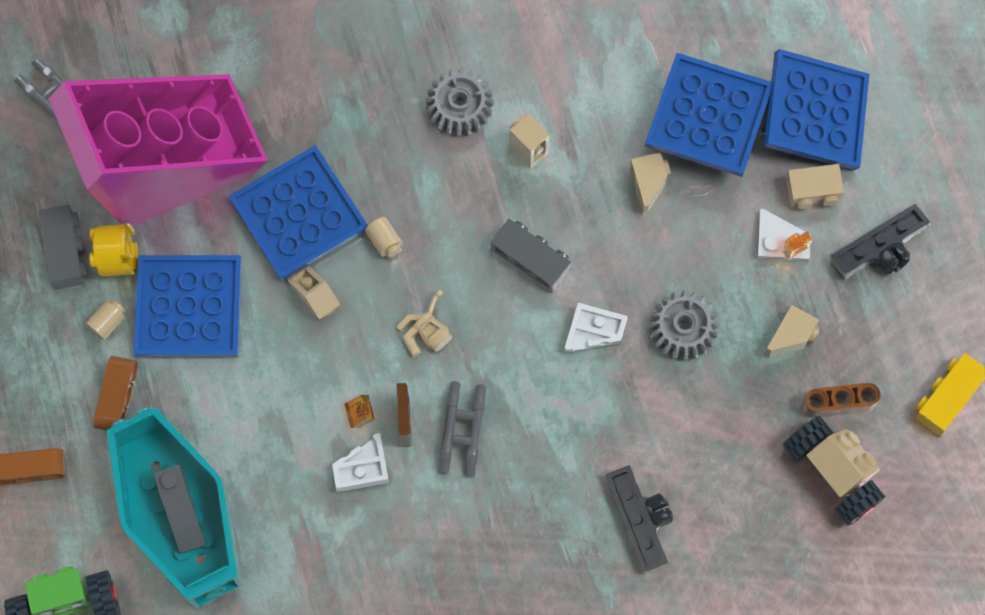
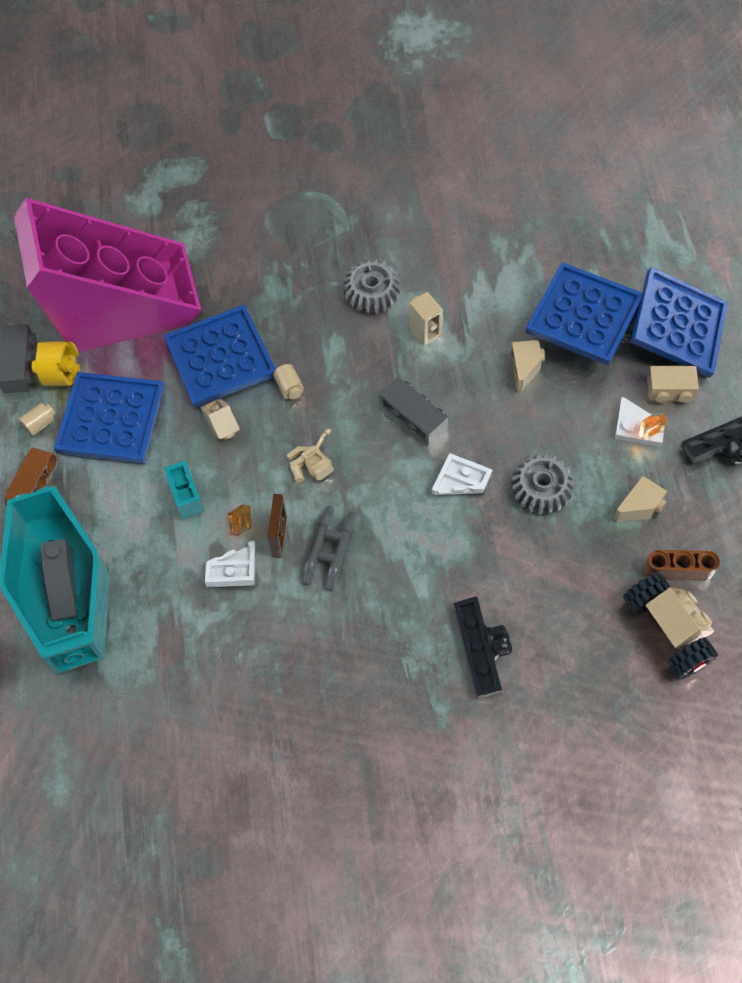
camera: 10 degrees right, 10 degrees down
none -> teal brick [163,460,205,520]

